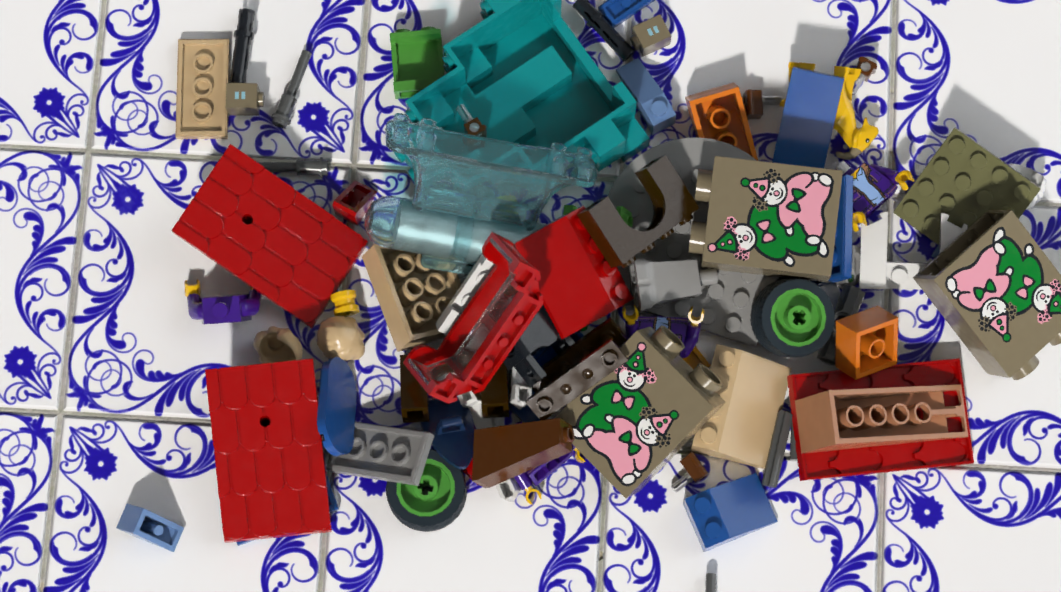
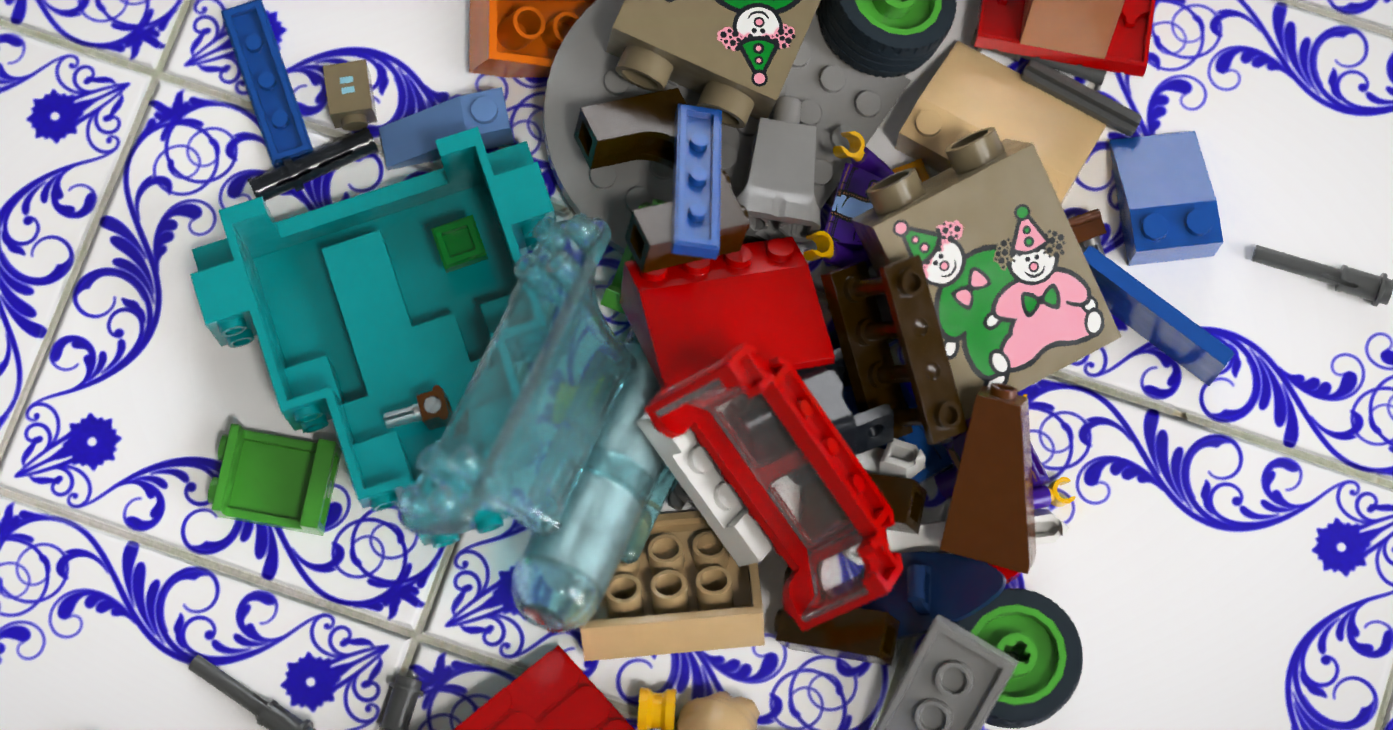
camera: 75 degrees left, 0 degrees up
red slope [332,180,377,226] -> none
none -> green tile [431,215,488,273]
none -> tile [671,103,722,260]
none -> blue tile [1083,246,1235,386]

